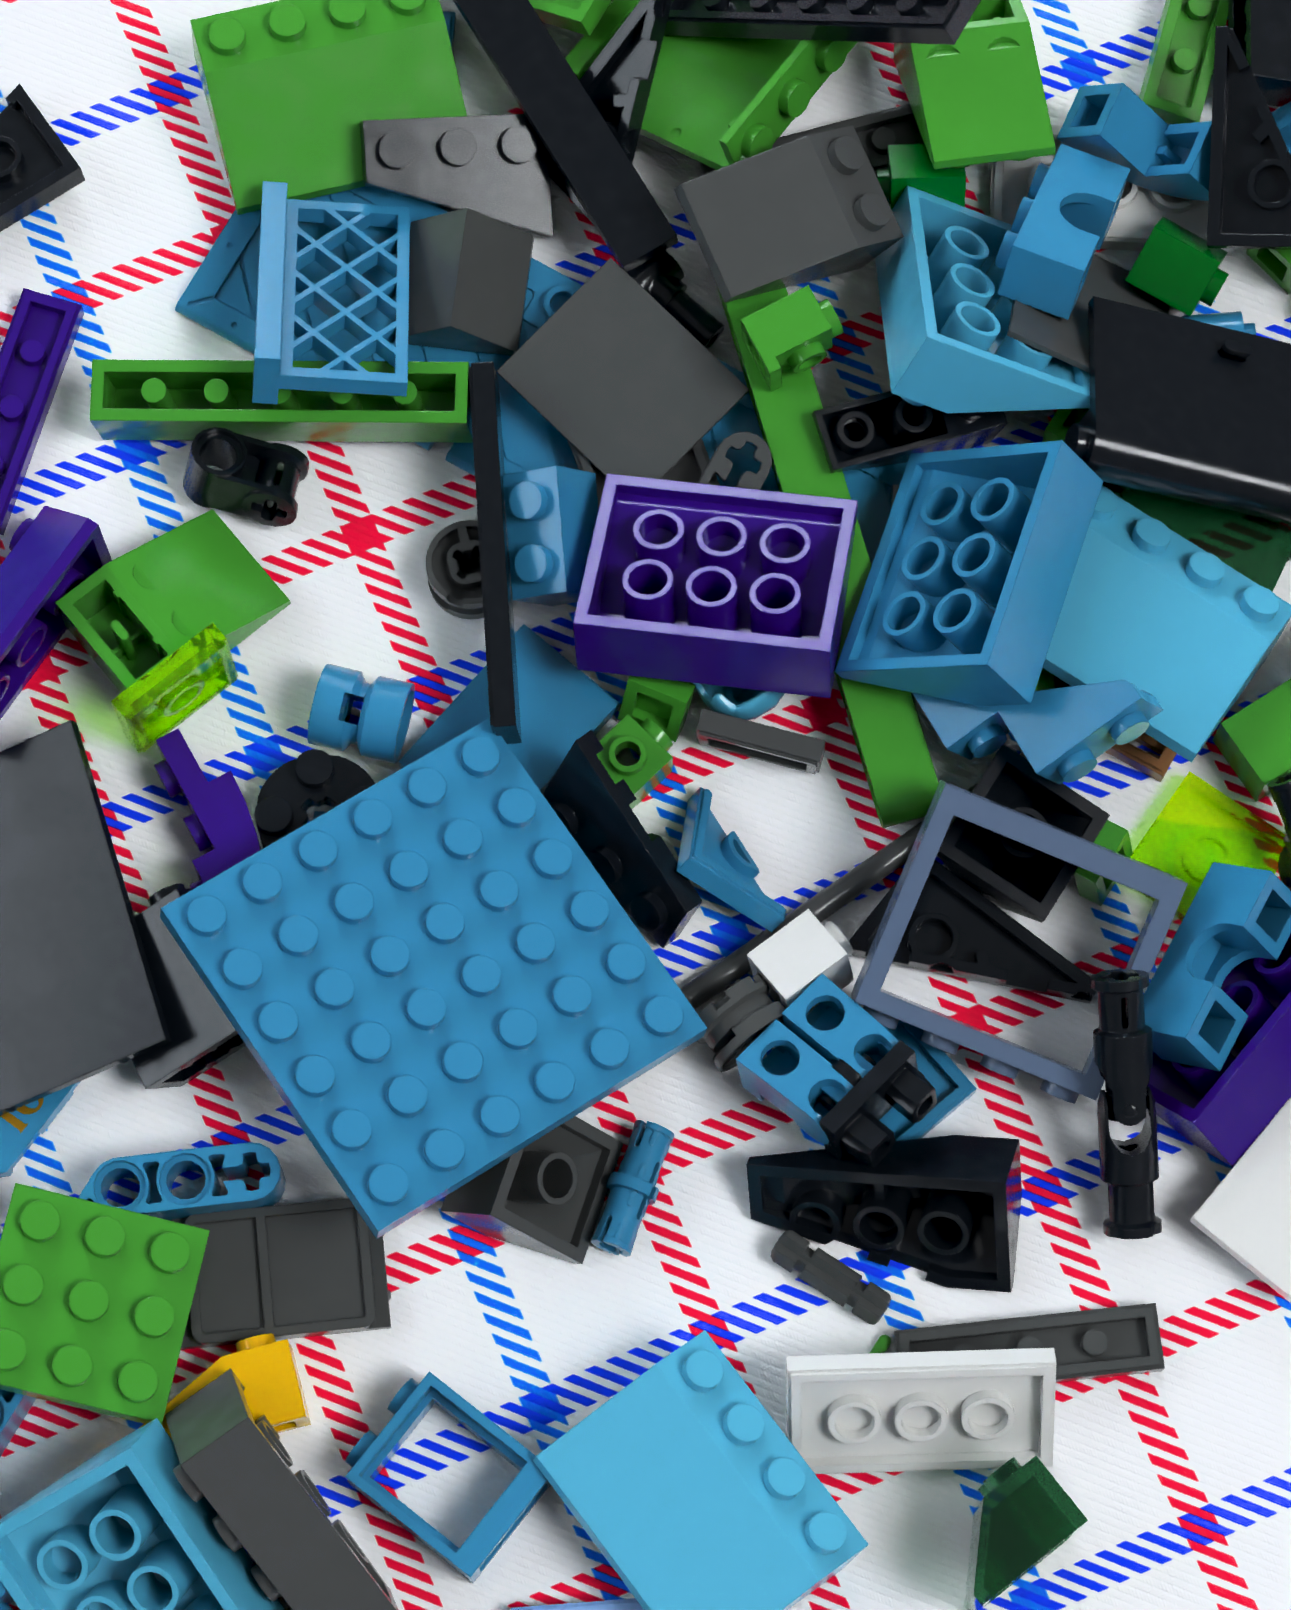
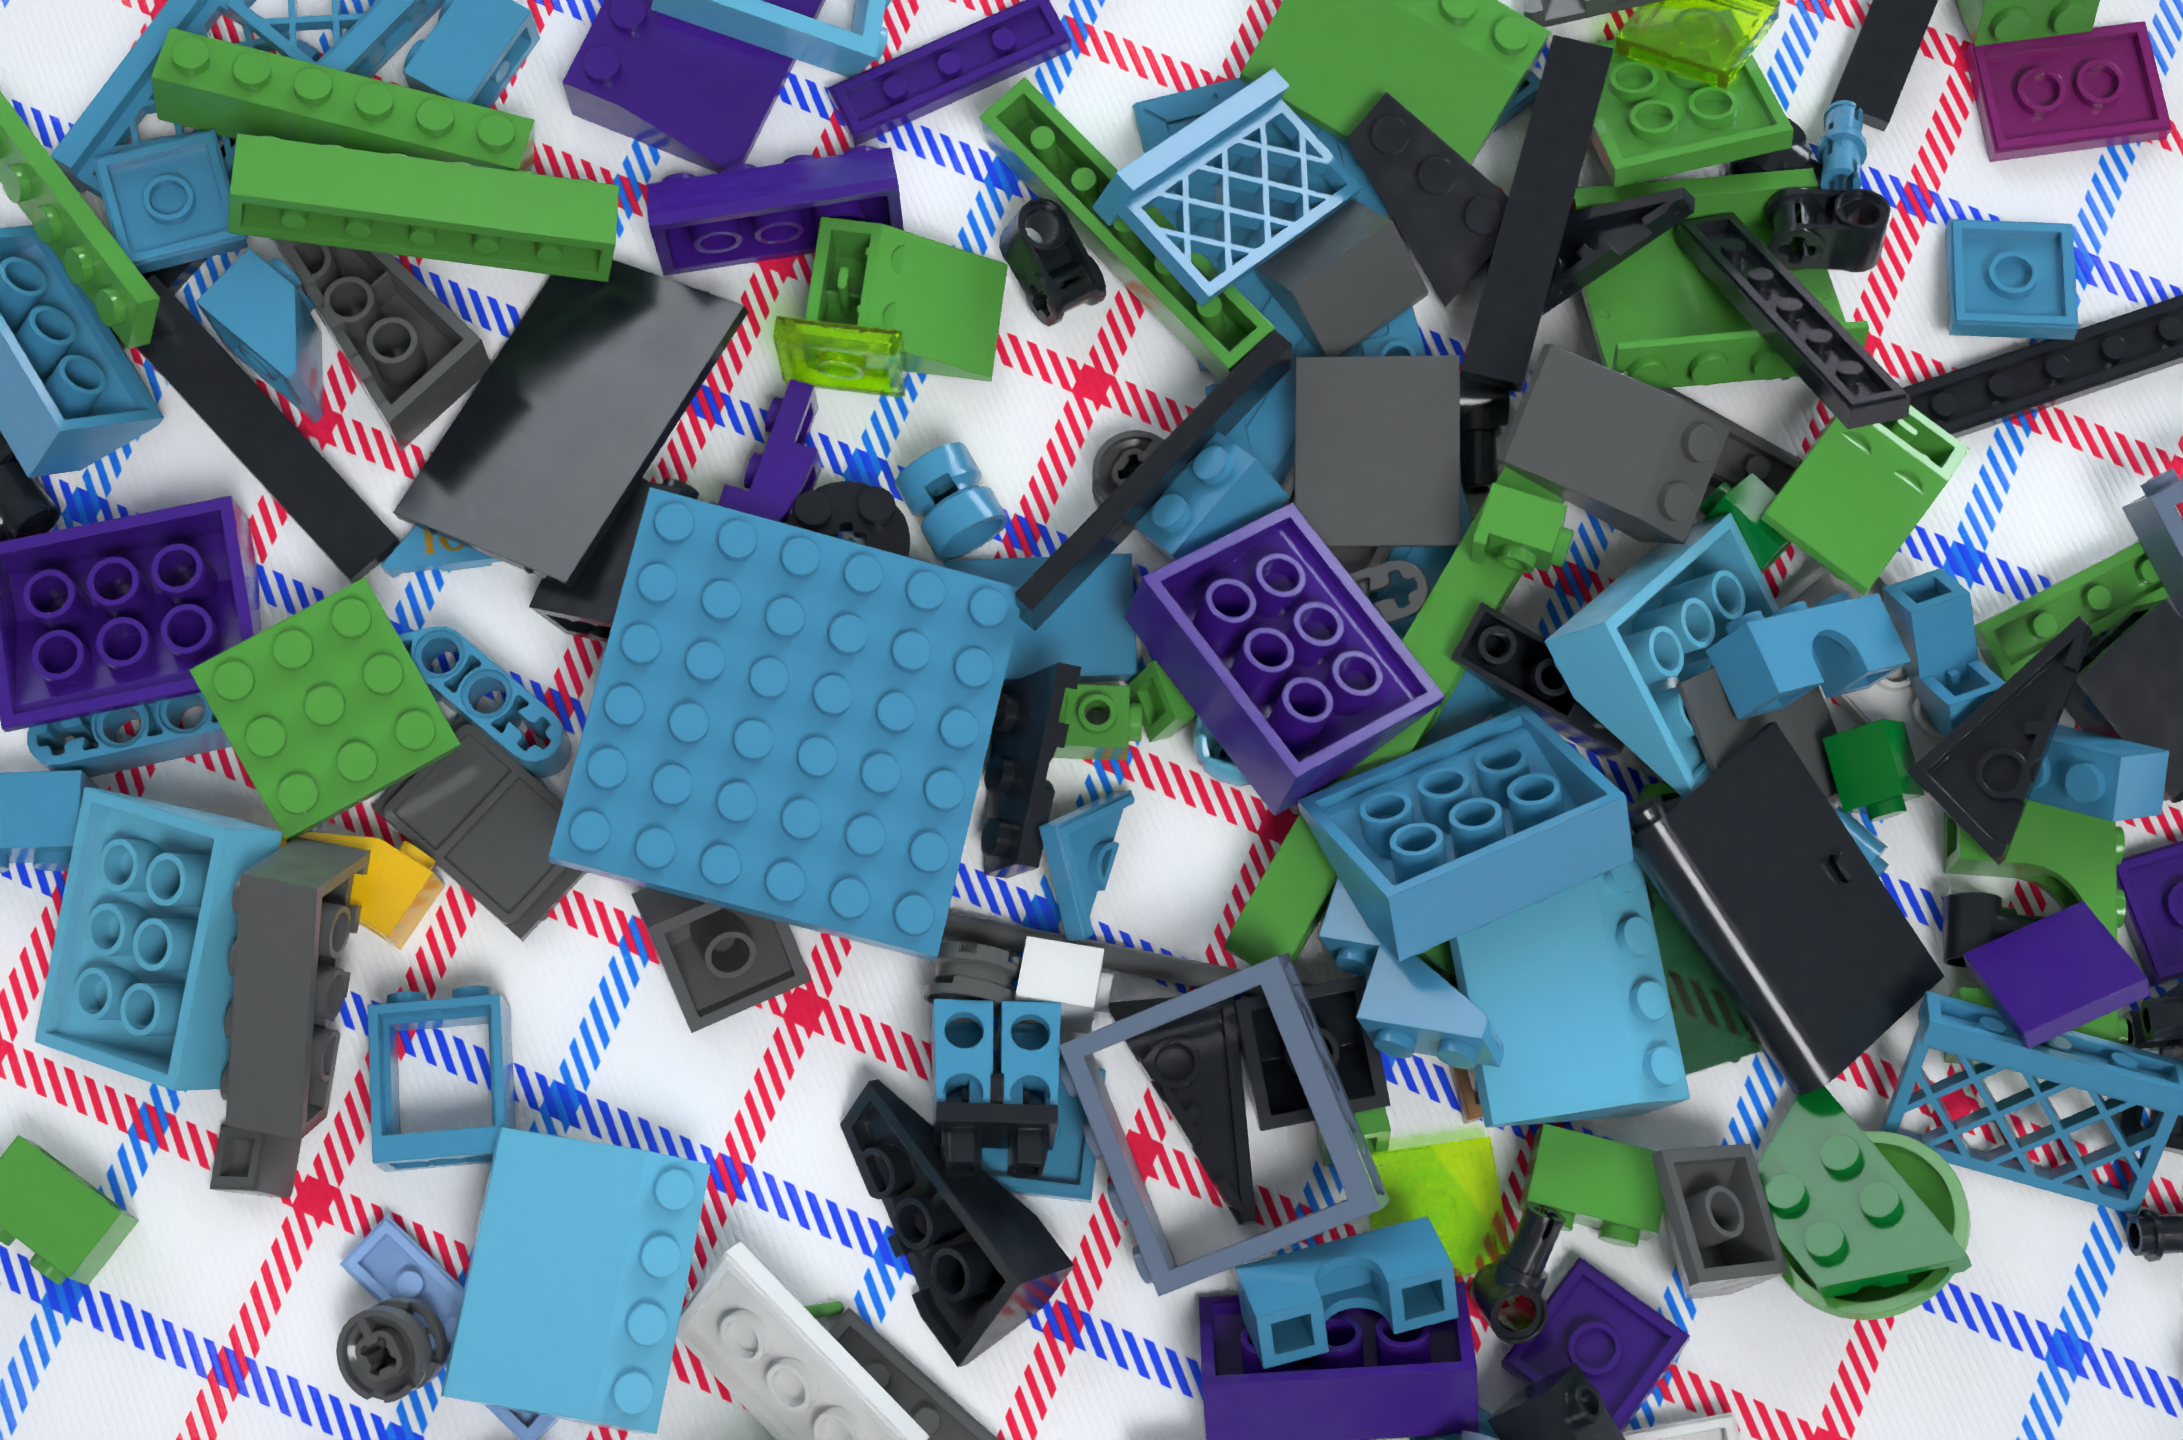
camera: 45 degrees right, 0 degrees up
dark azure pin [591,1120,674,1257] -> none
dark grey tile [696,708,826,775] -> none
dark grey axle [770,1230,891,1325] -> none
black piece [1090,969,1162,1239] -> none

